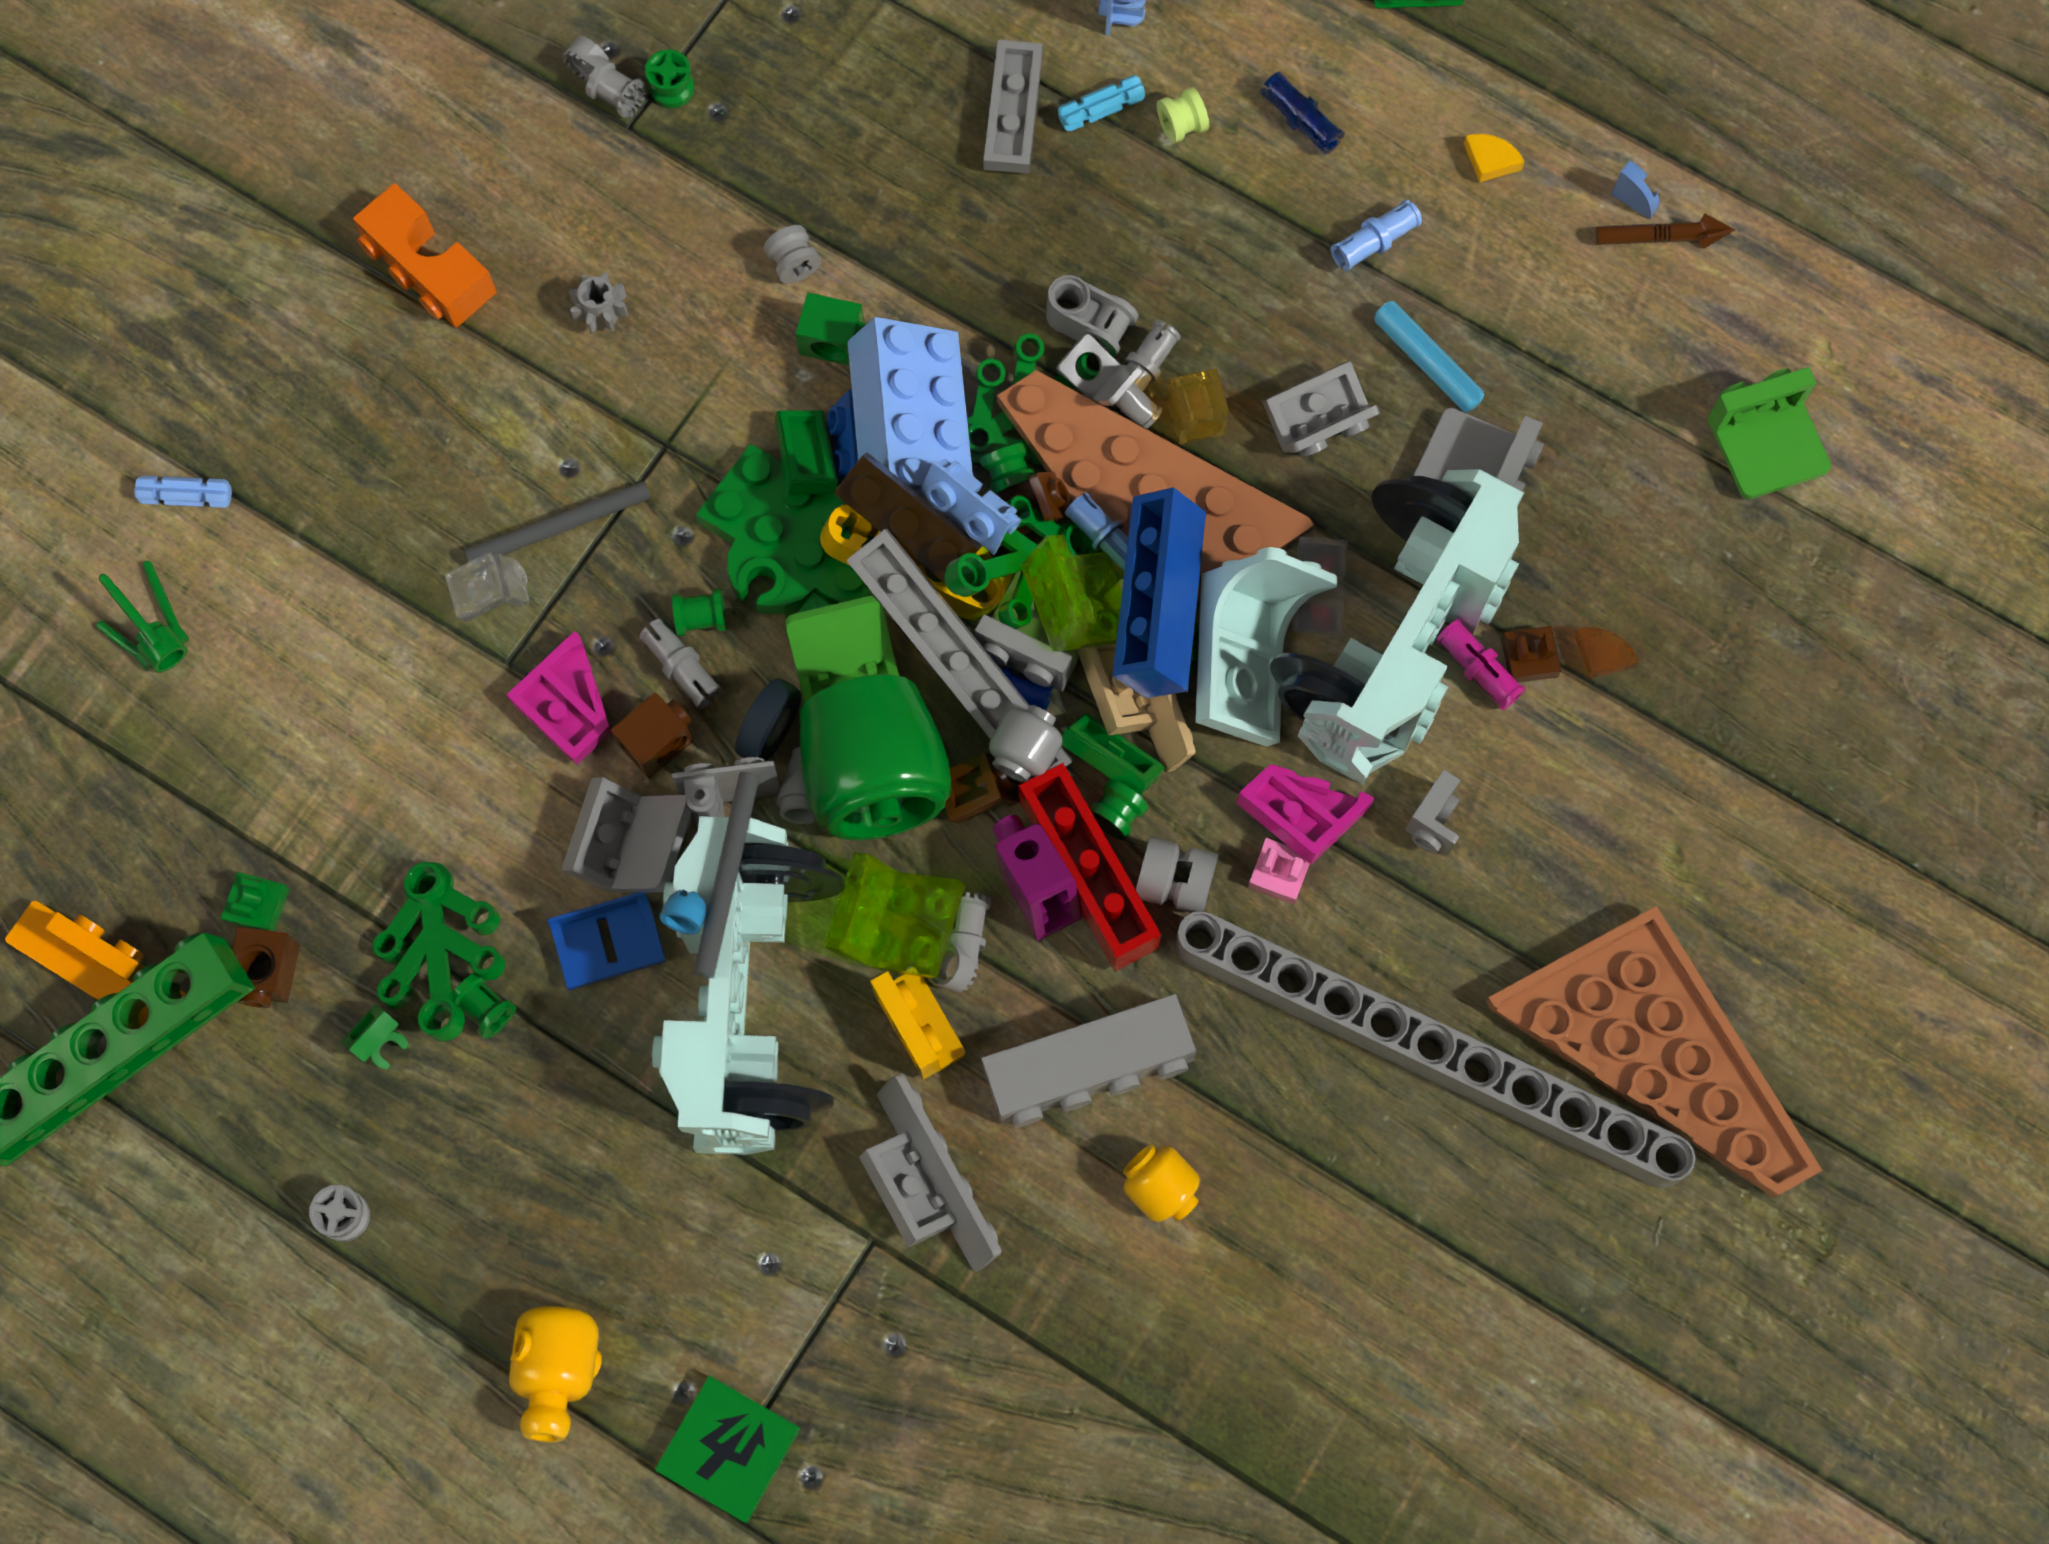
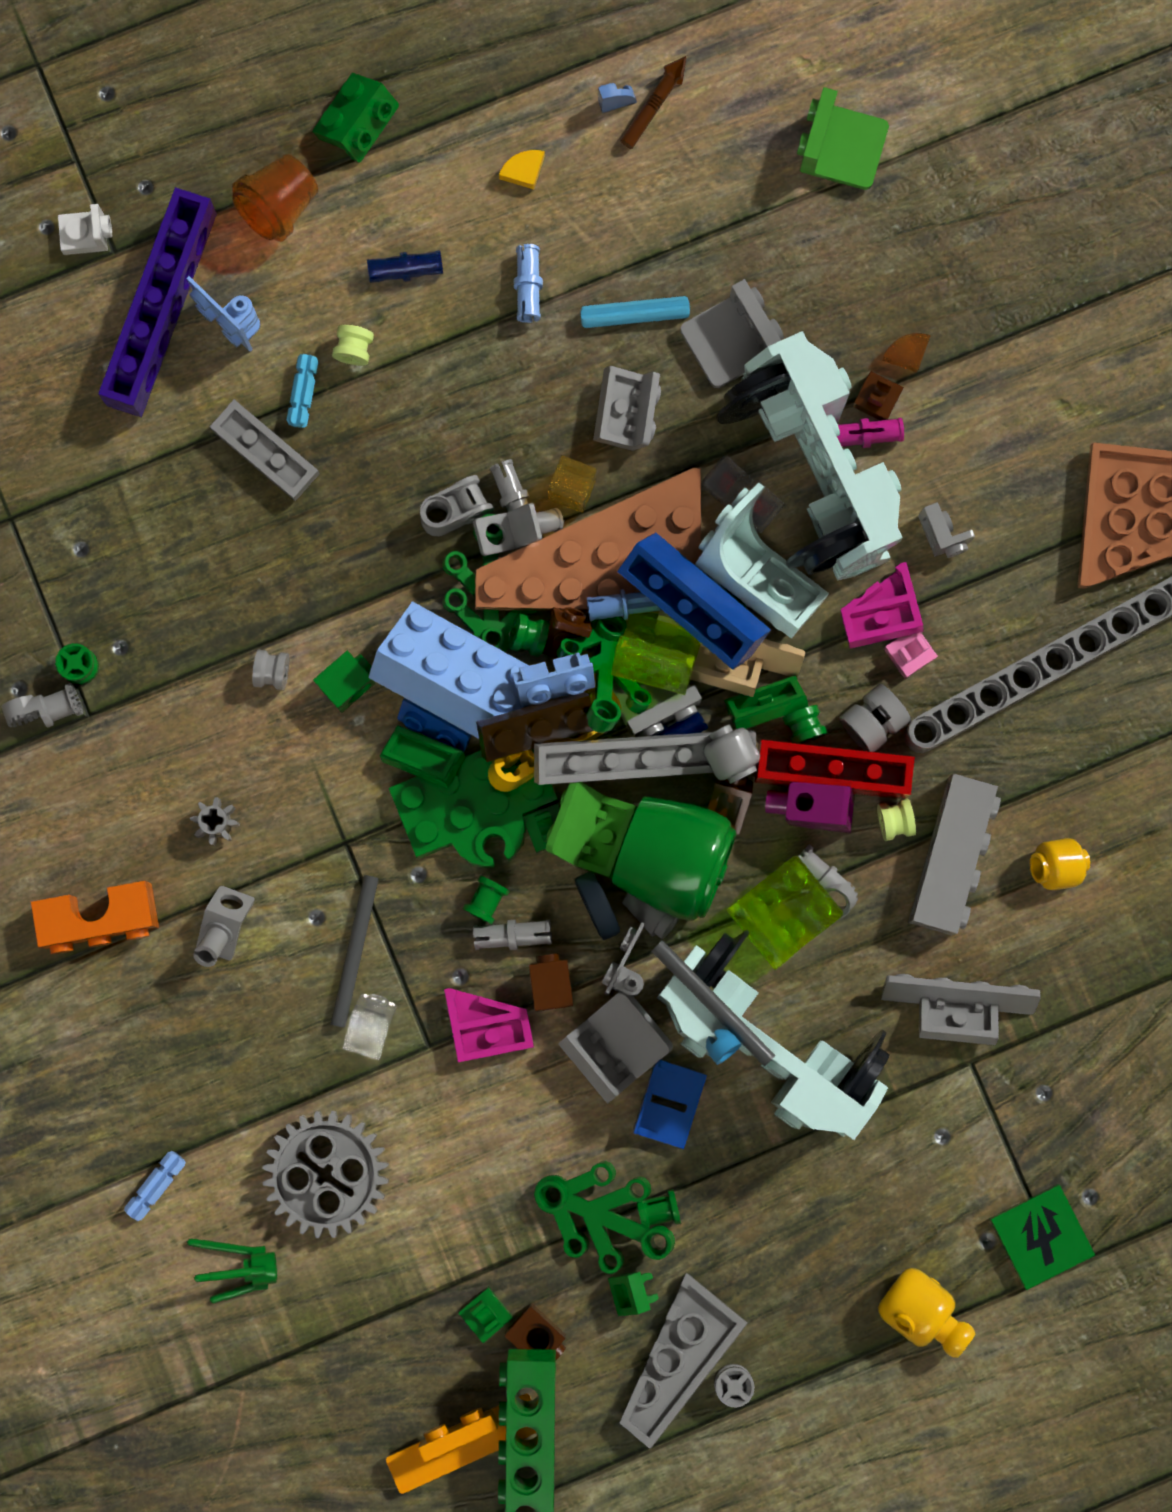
camera: 55 degrees left, 10 degrees up
yellow bracket [870,969,965,1080] -> none
none -> light grey bracket [193,886,255,967]
none -> light grey gear [262,1111,389,1238]
none -> light grey wing [620,1273,748,1449]
none -> yellowish green wheel [877,798,916,841]

